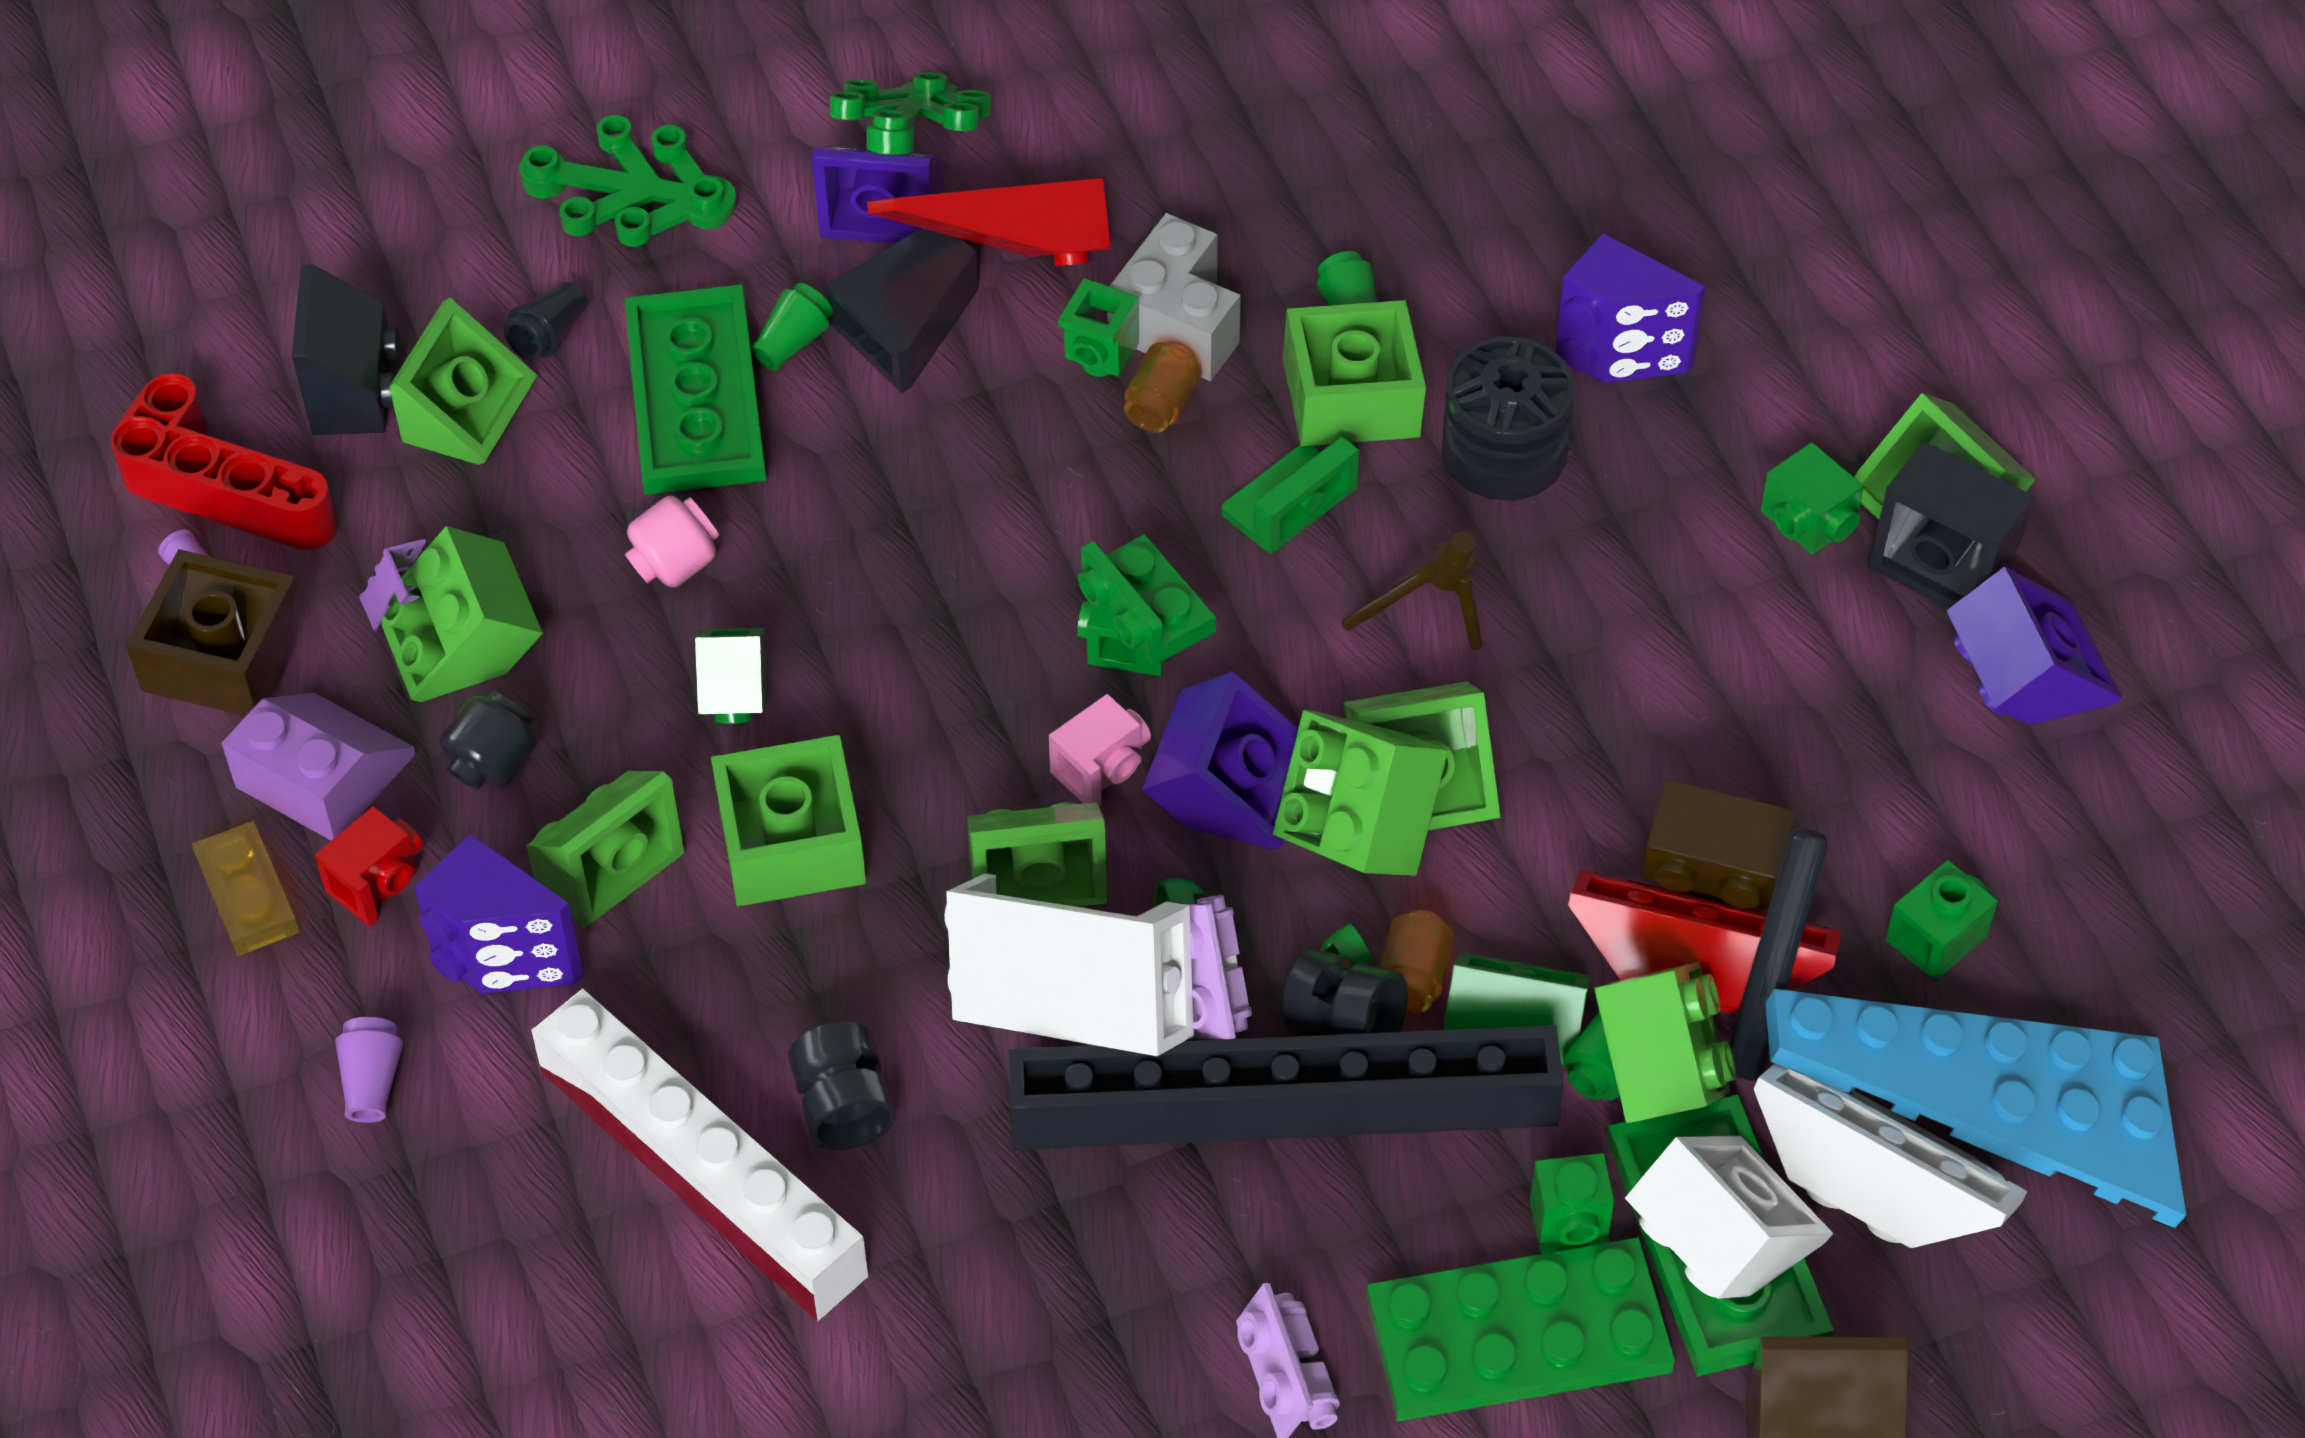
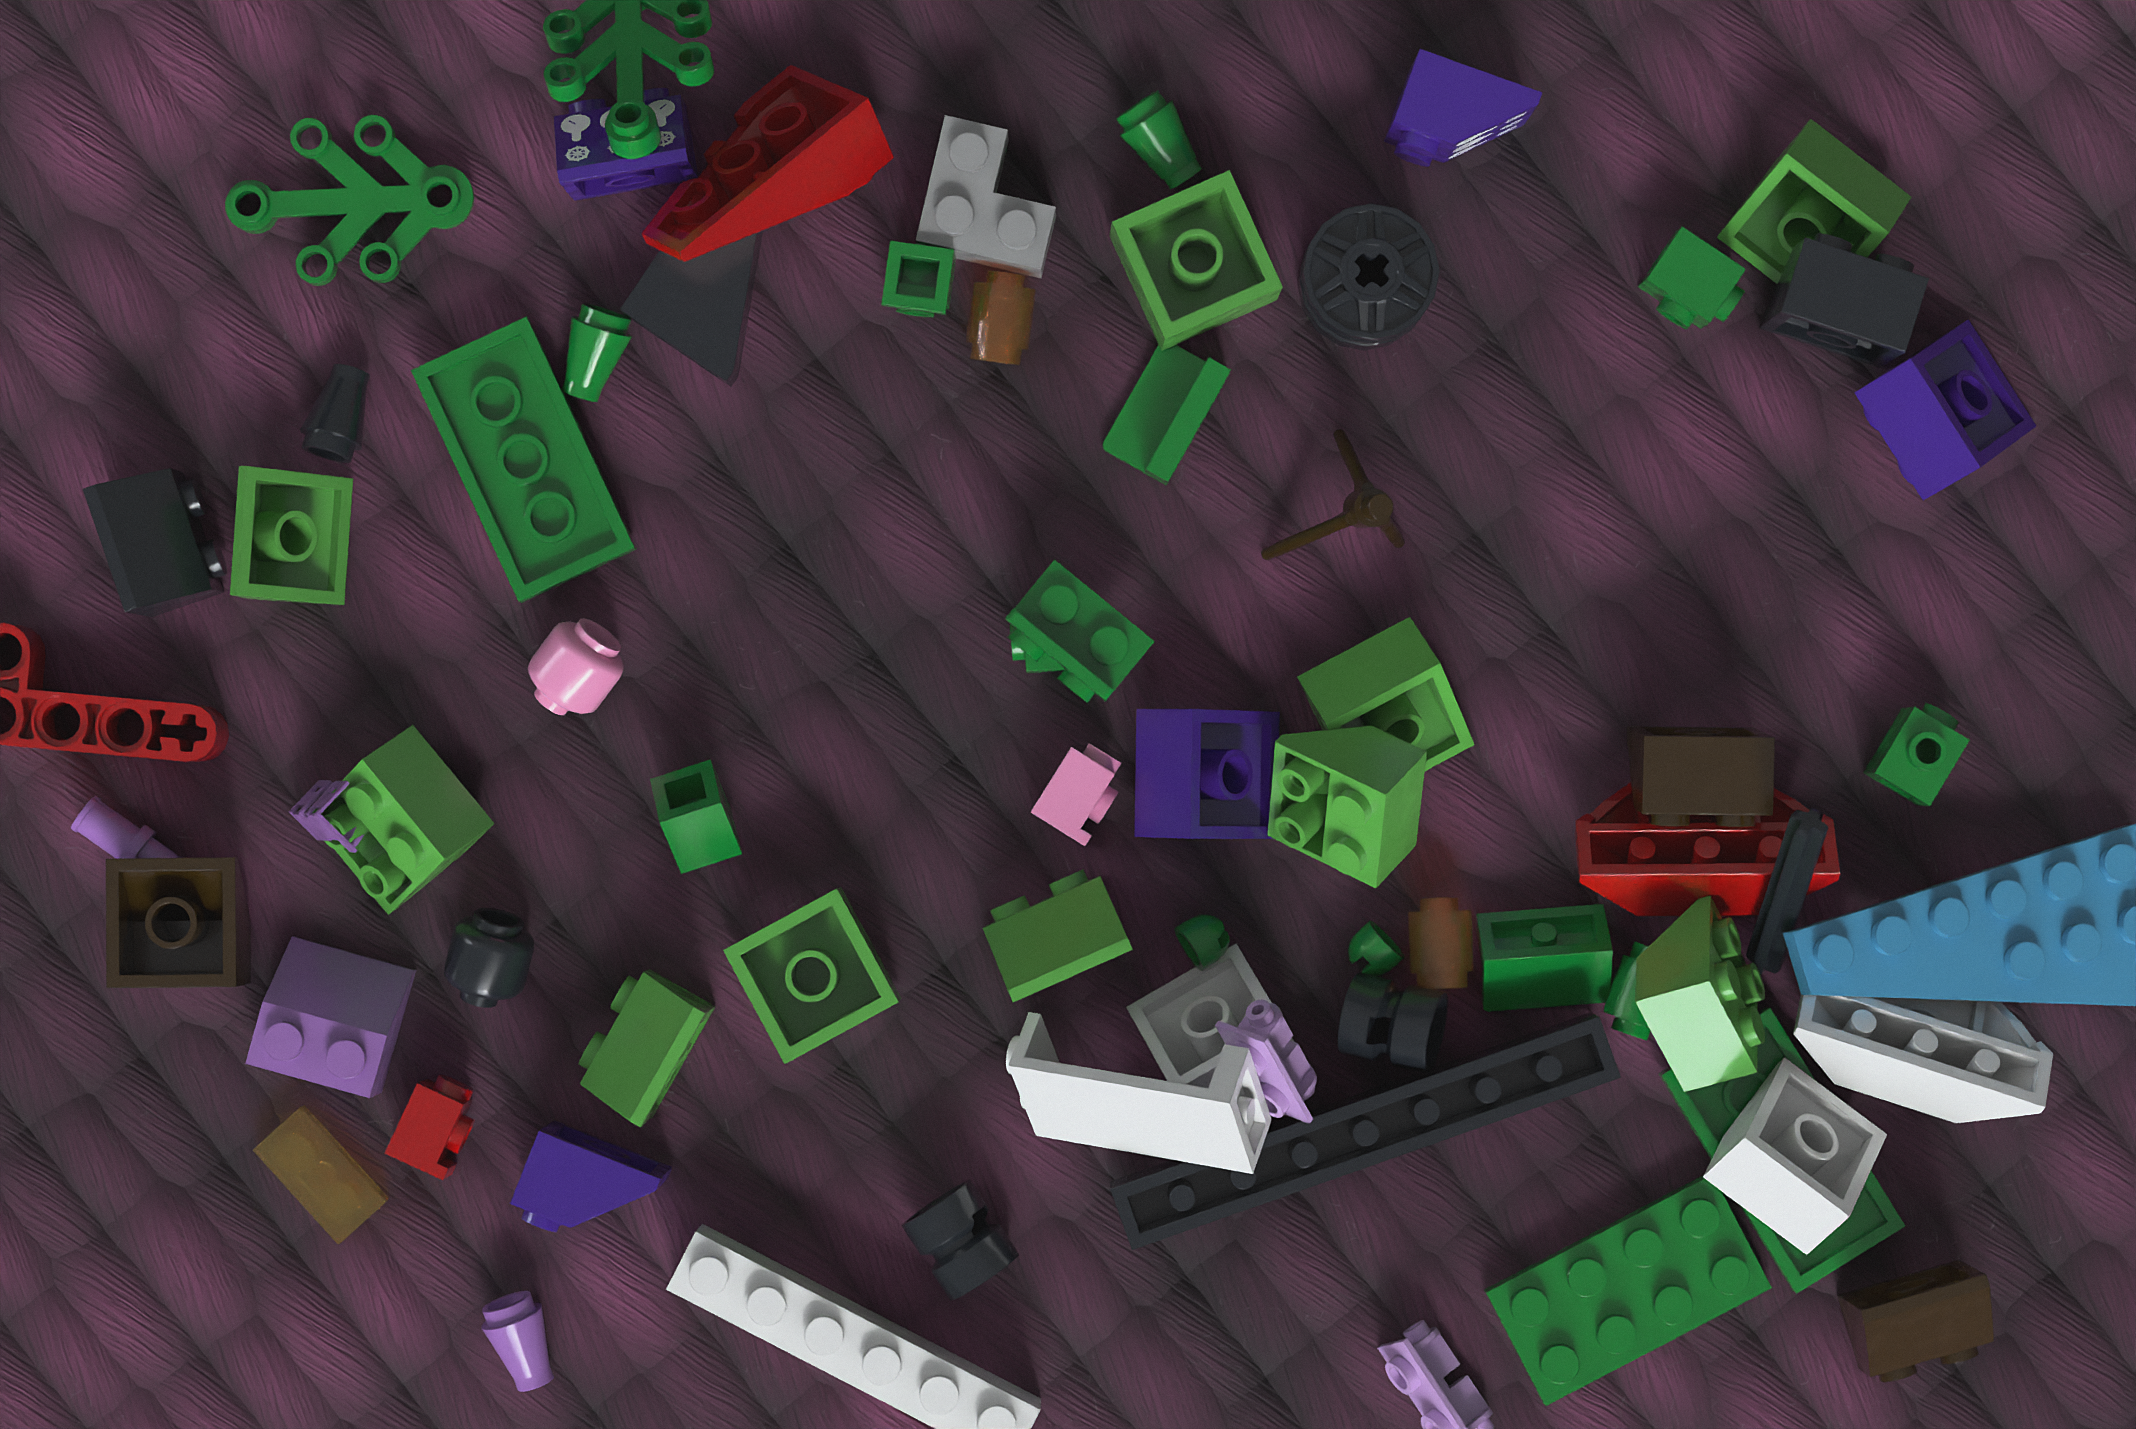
camera: 20 degrees left, 35 degrees up
green brick [1530,1153,1614,1254] -> none

